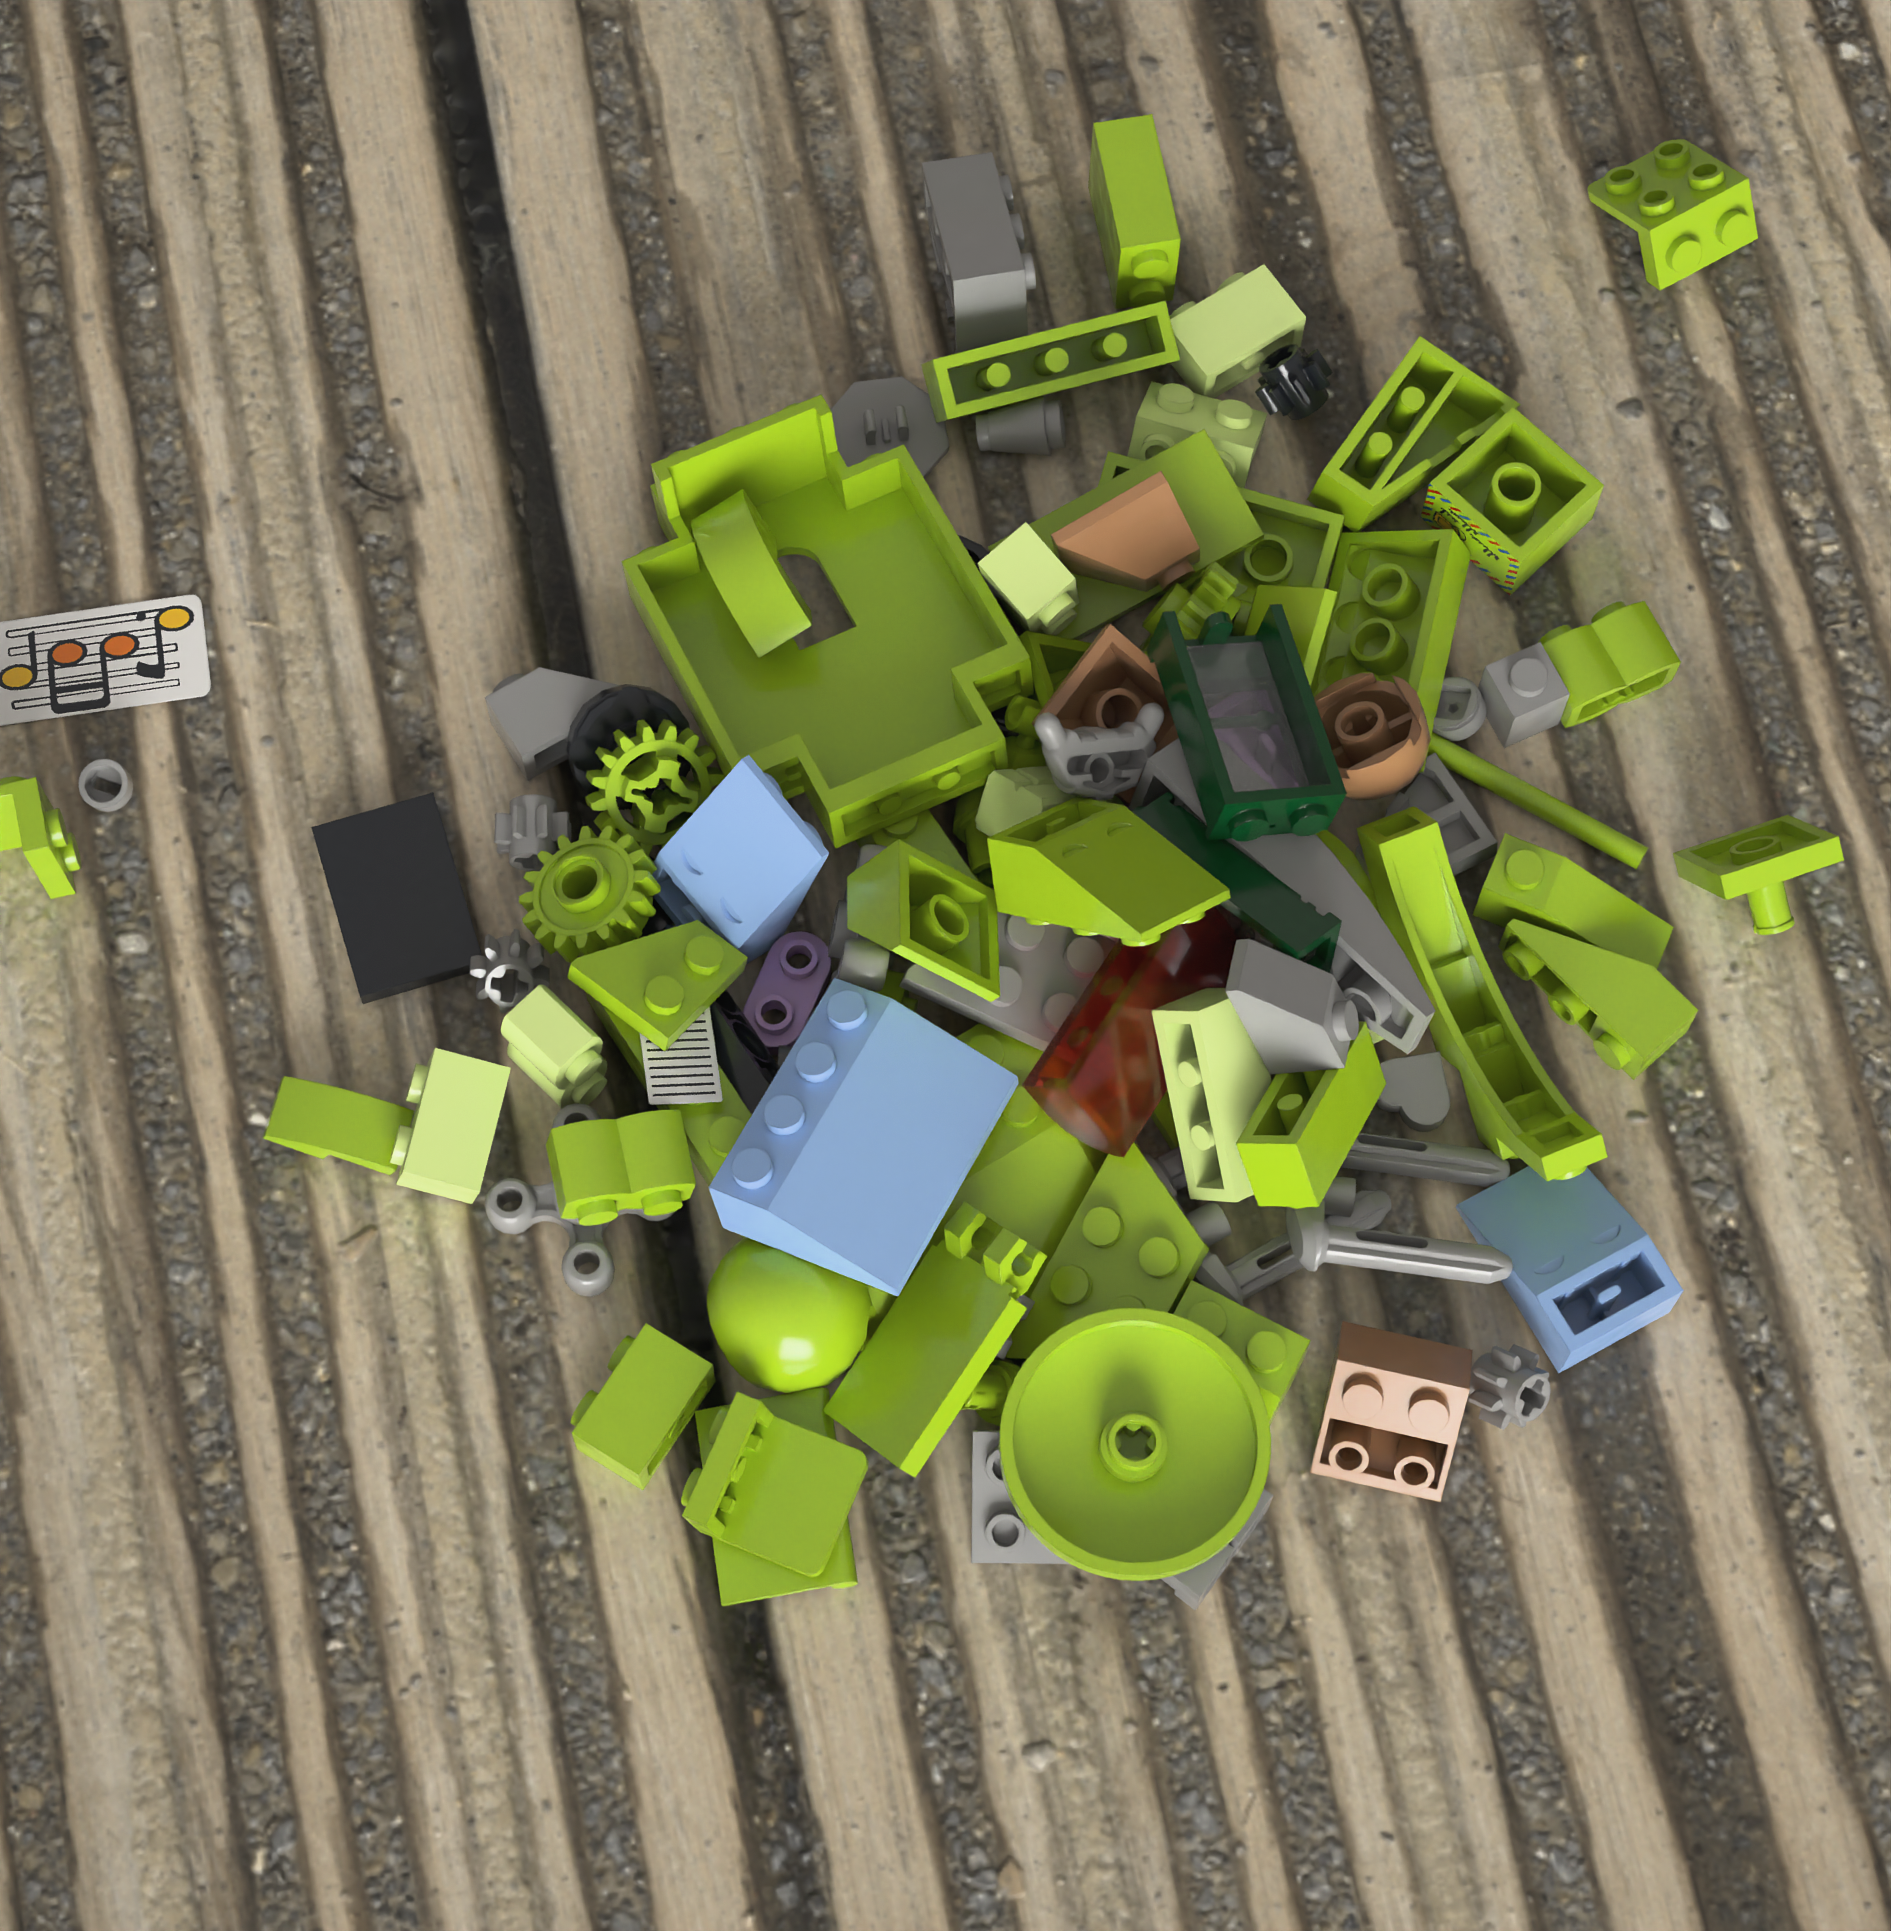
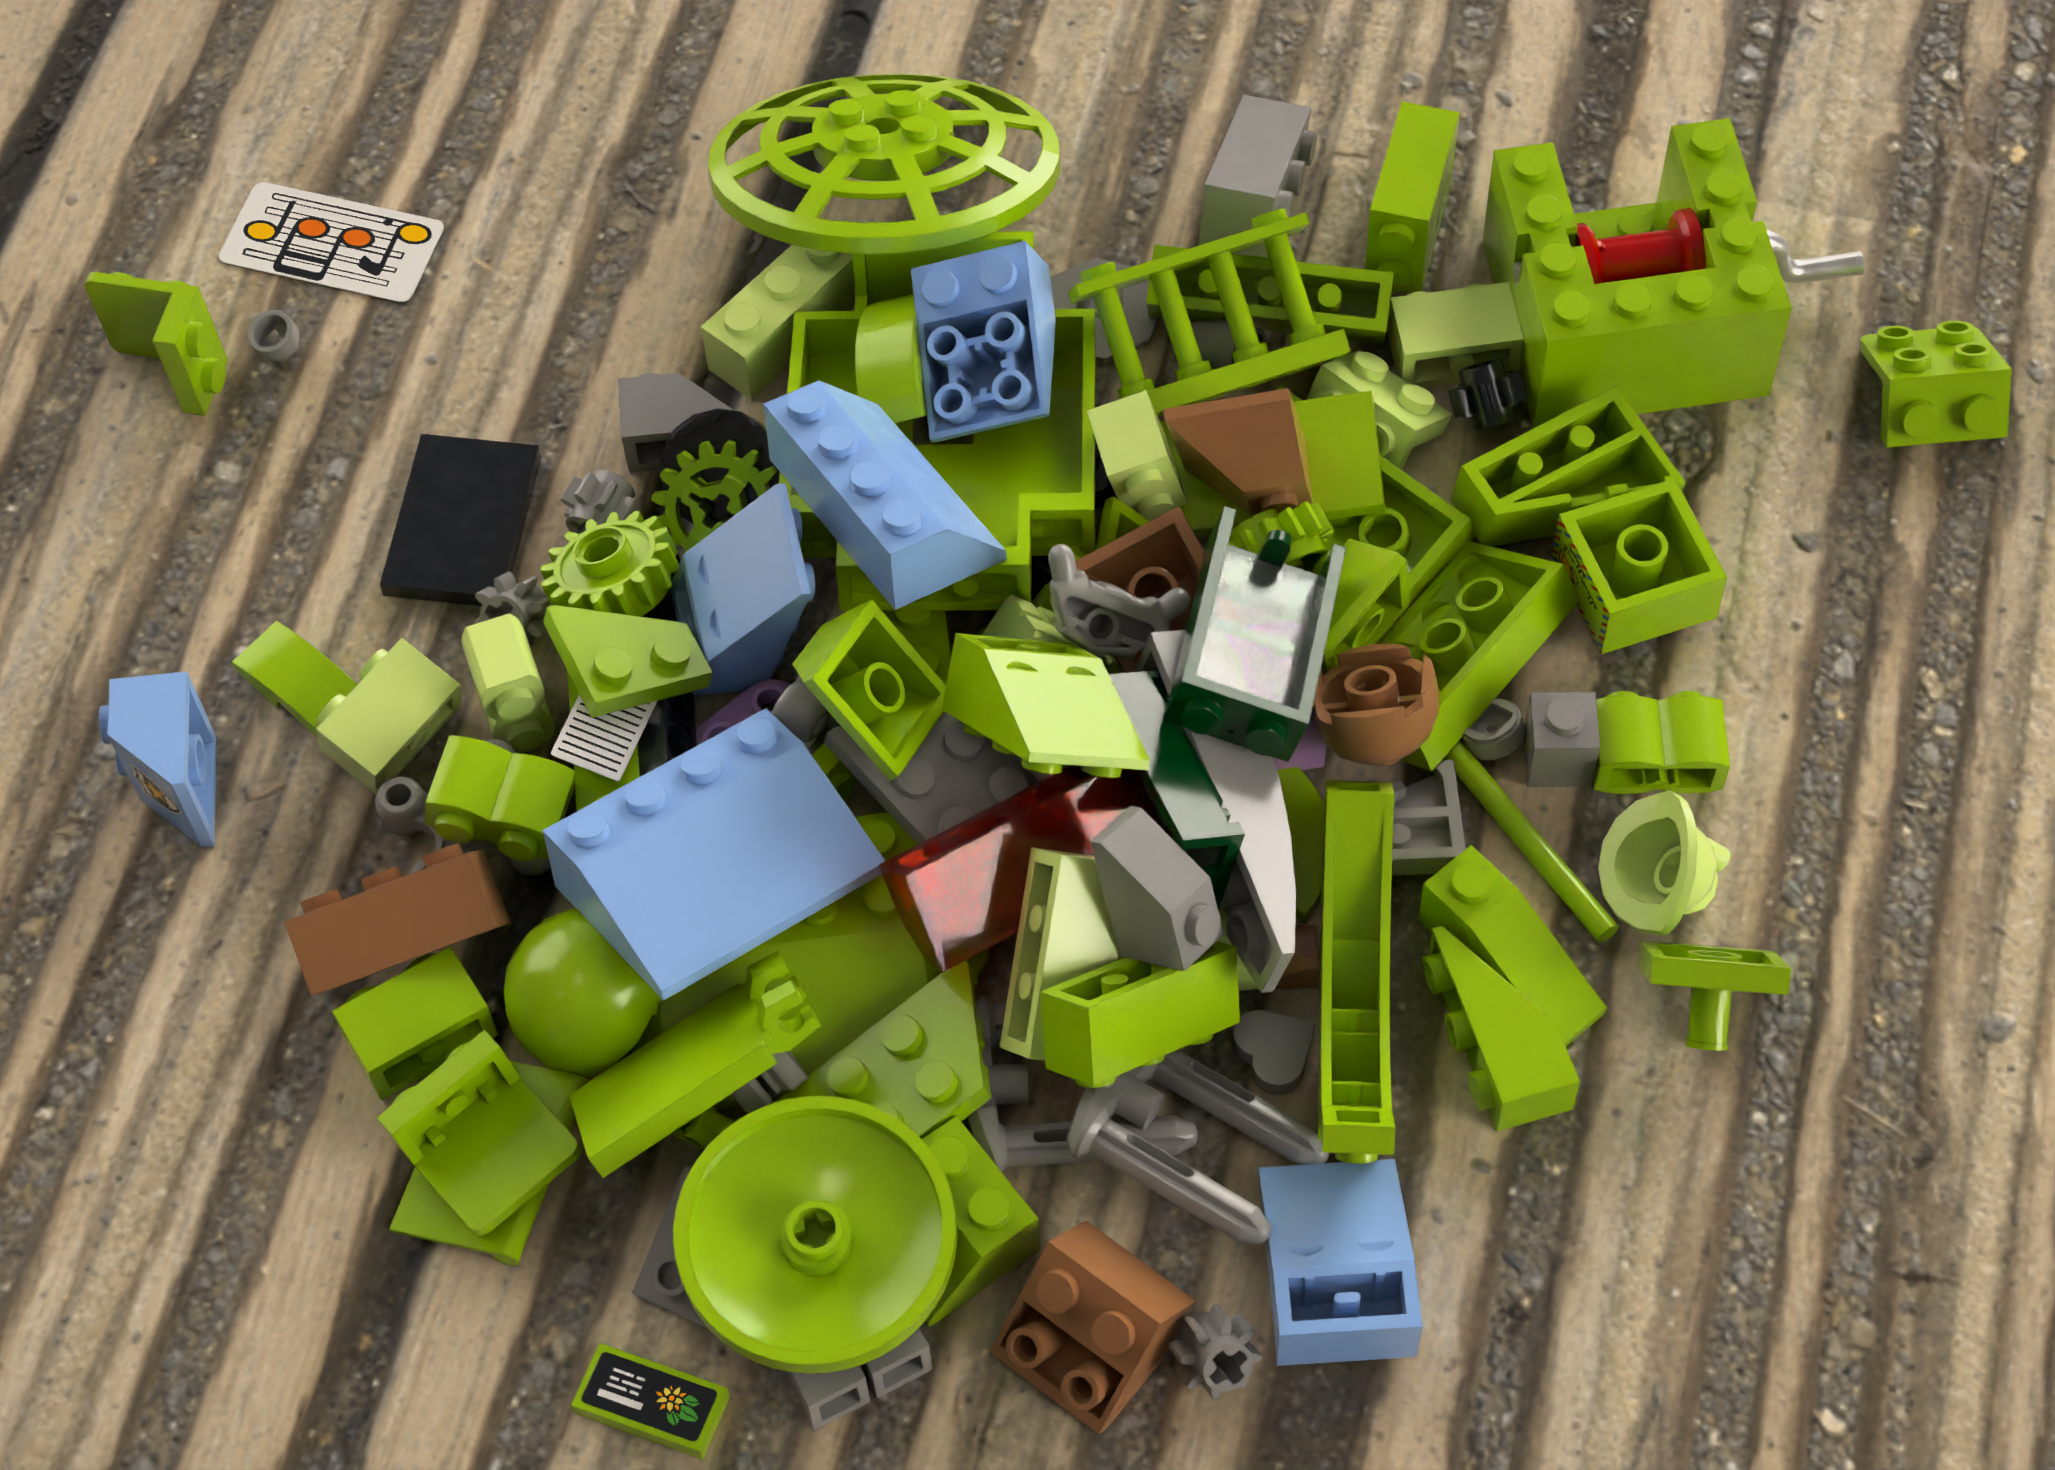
camera: 30 degrees right, 10 degrees down
none -> light blue slope [99,671,216,847]
none -> medium nougat brick [284,843,511,997]
none -> tile [571,1342,730,1460]
none -> yellowish green brick [701,217,856,400]
none -> lime dish [708,73,1060,254]
none -> light blue slope [763,380,1007,610]
none -> light blue slope [911,241,1056,443]
none -> lime fence [1068,208,1351,417]
none -> lime piece [1482,118,1865,428]
none -> yellowish green helmet [1598,791,1730,935]

